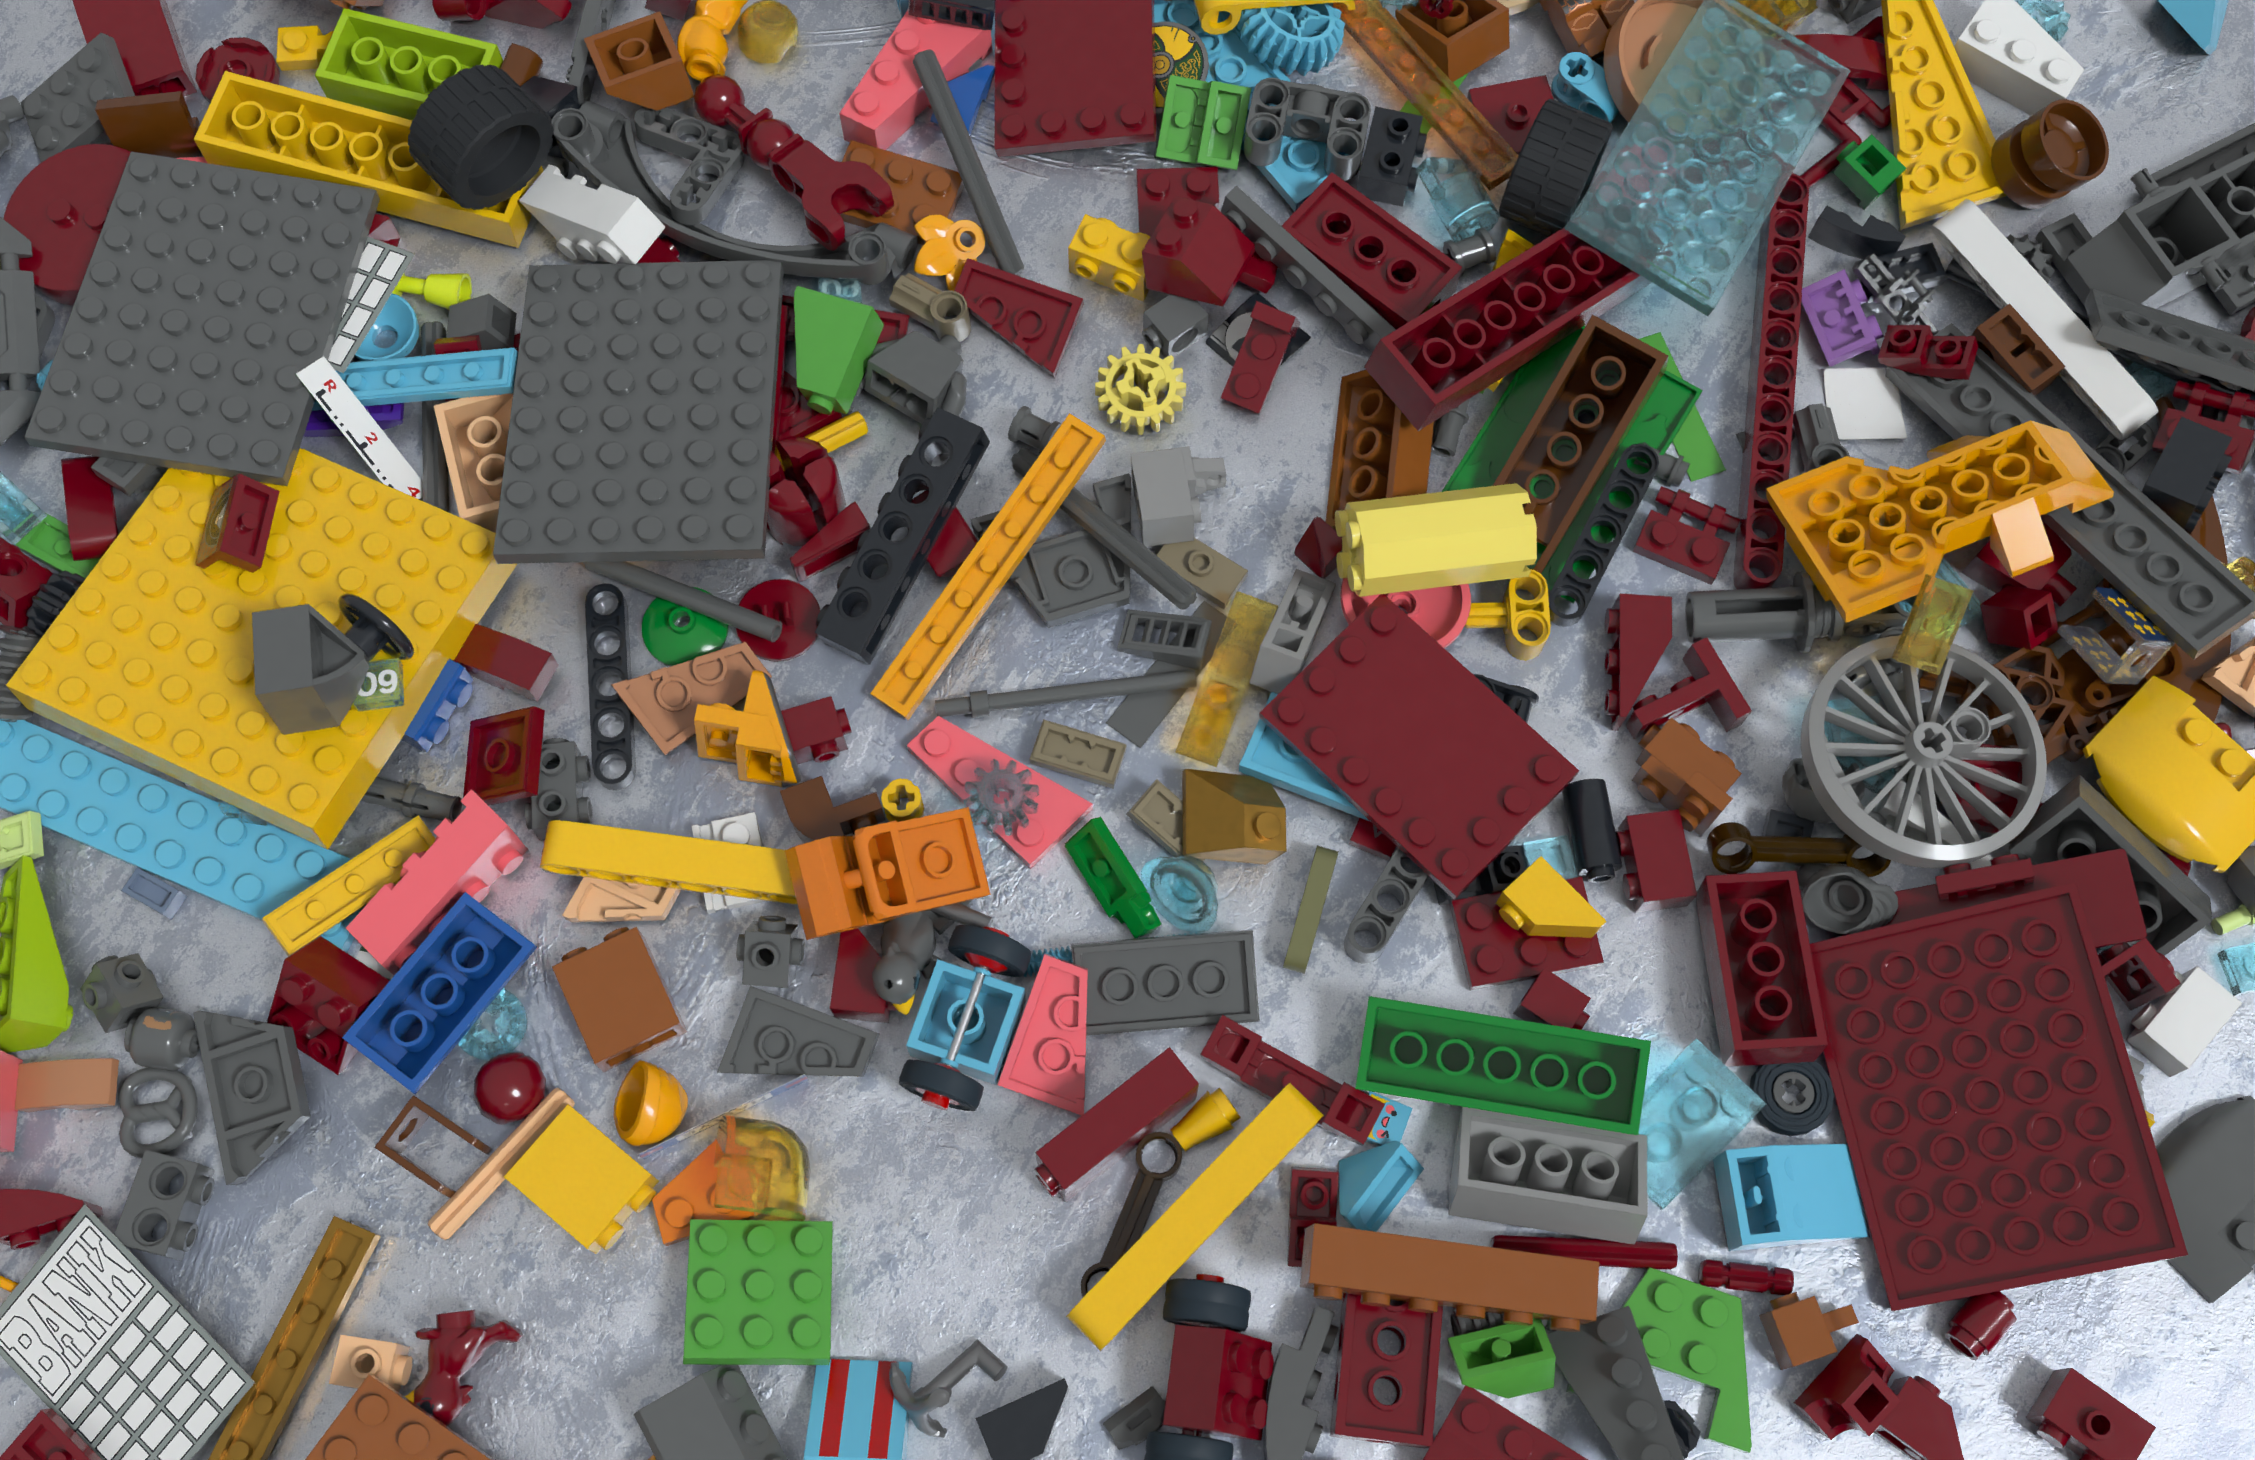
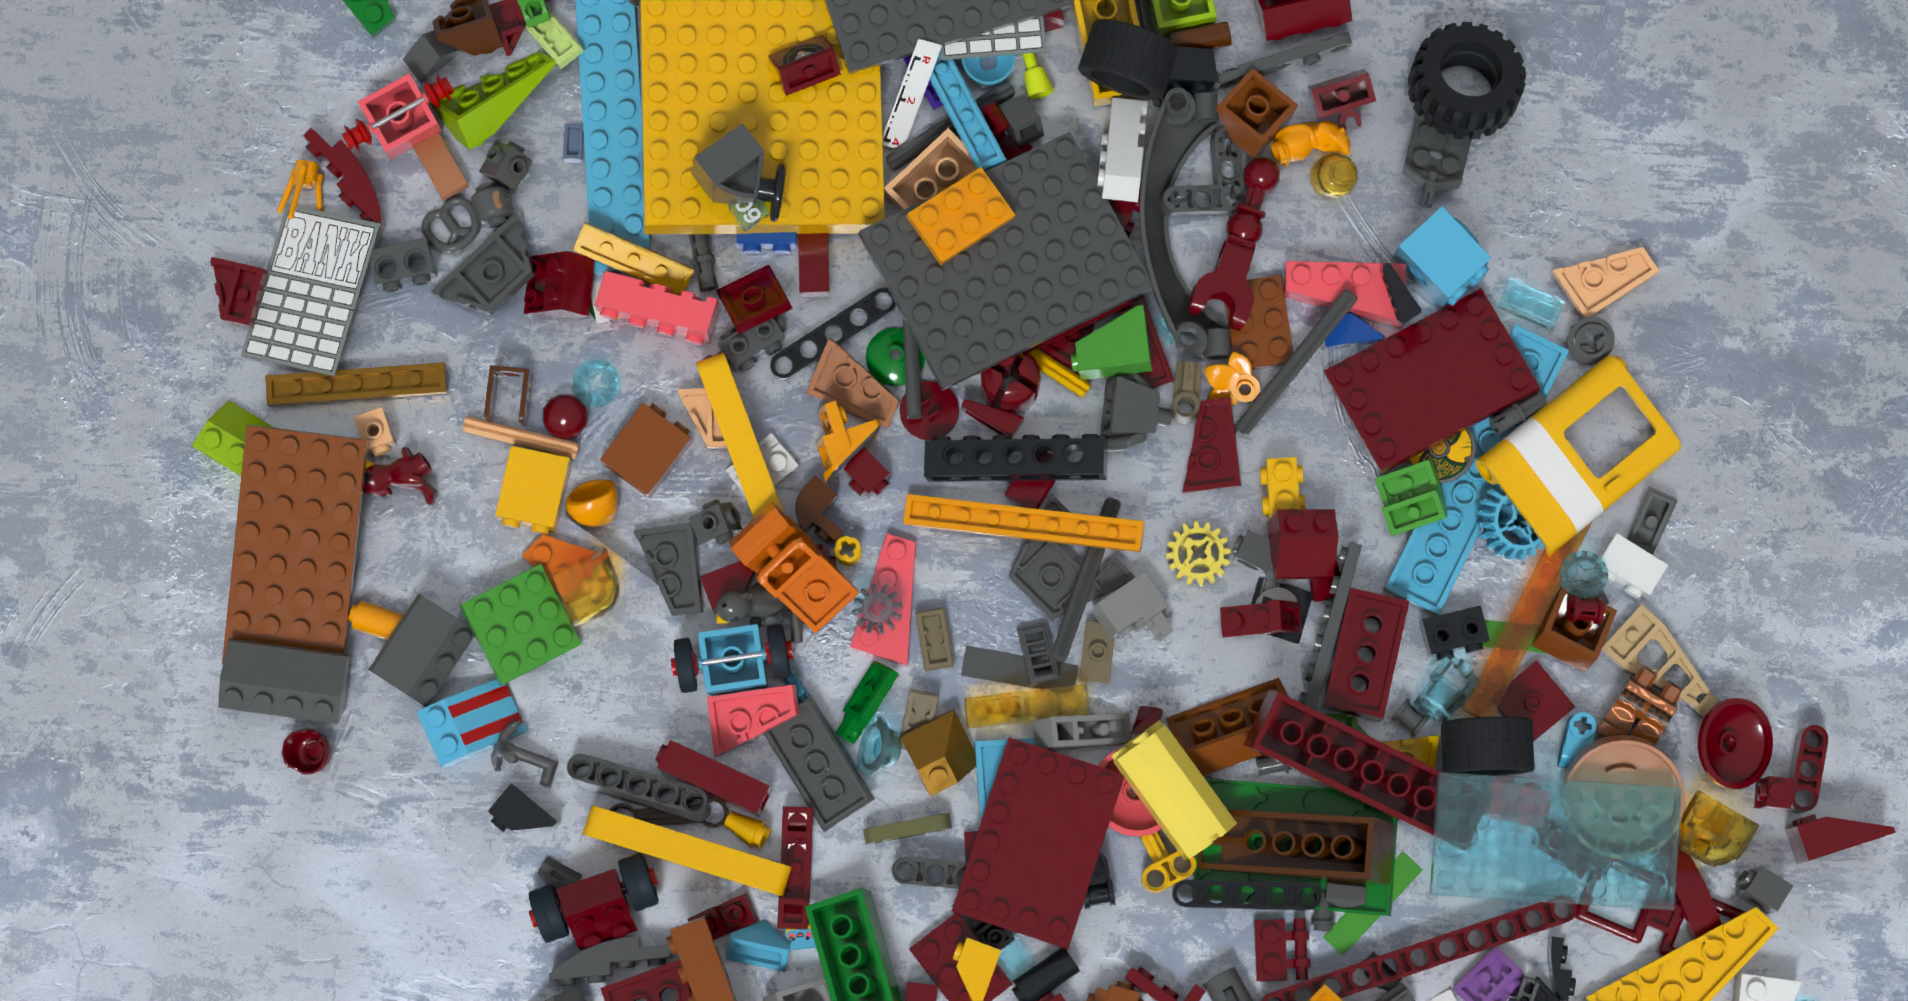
camera: 65 degrees right, 10 degrees up
blue slope [342,892,537,1094] -> none
dark grey bar [935,670,1197,718] -> none
dark grey bush [1008,406,1062,454] -> none
dark red wing [1136,167,1219,237] -> none
dark grey beam [1244,78,1371,181] -> none
dark red slope [1604,593,1672,731] -> none
green brick [1833,134,1906,210] -> none
none -> dark grey beam [567,754,712,822]
none -> light orange plate [906,167,1015,266]
none -> dark grey piece [1324,881,1367,908]

